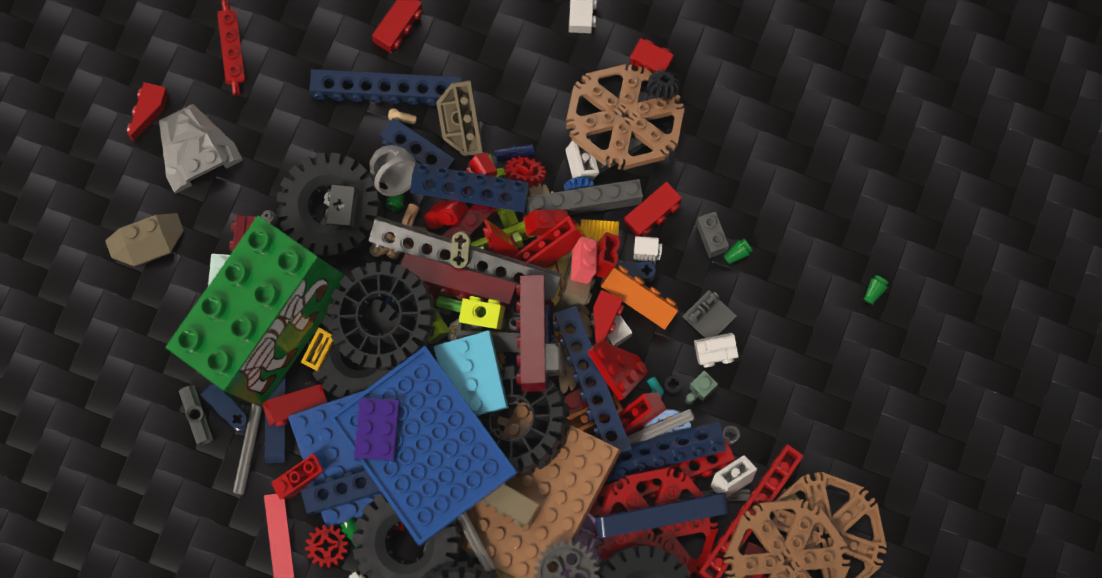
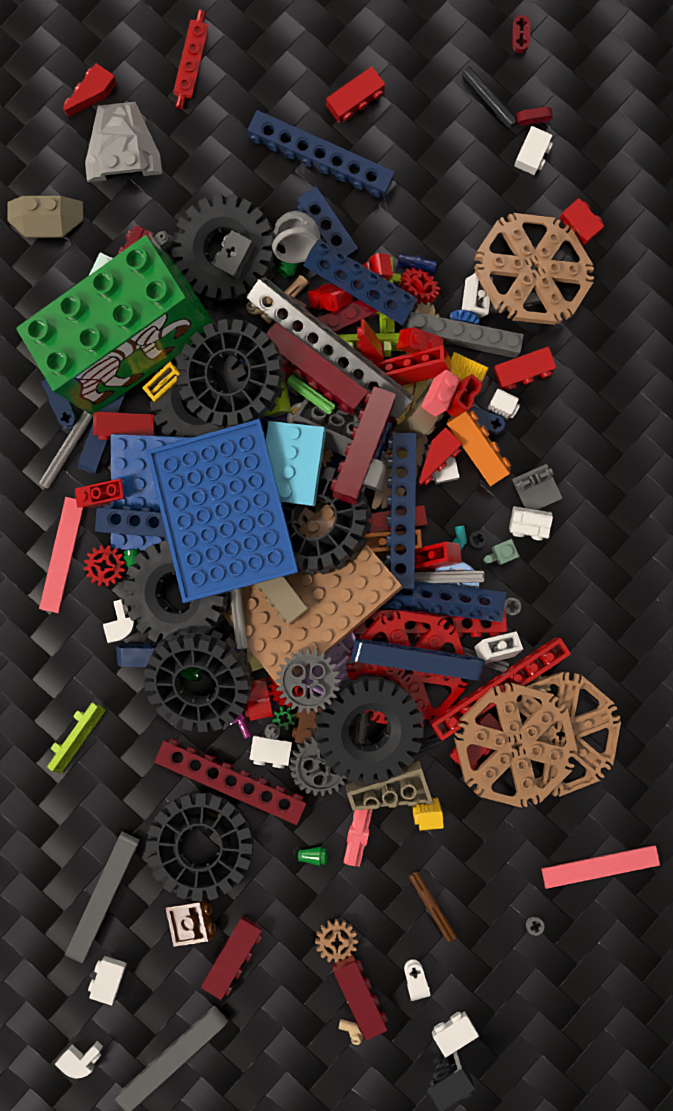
camera: 20 degrees right, 10 degrees up
dark grey piece [179,385,213,446] -> none
dark purple plate [354,398,400,461] -> none
tan arm [388,108,416,125] -> none
dark tan wedge [436,80,483,156] -> none
olive beam [450,230,471,268] -> none
neon yellow brick [459,296,505,330] -> none
red plate [587,341,648,401] -> none
black gear [647,69,679,101] -> none
dark grey brick [696,212,729,258] -> none
green cone [723,239,753,265] -> none

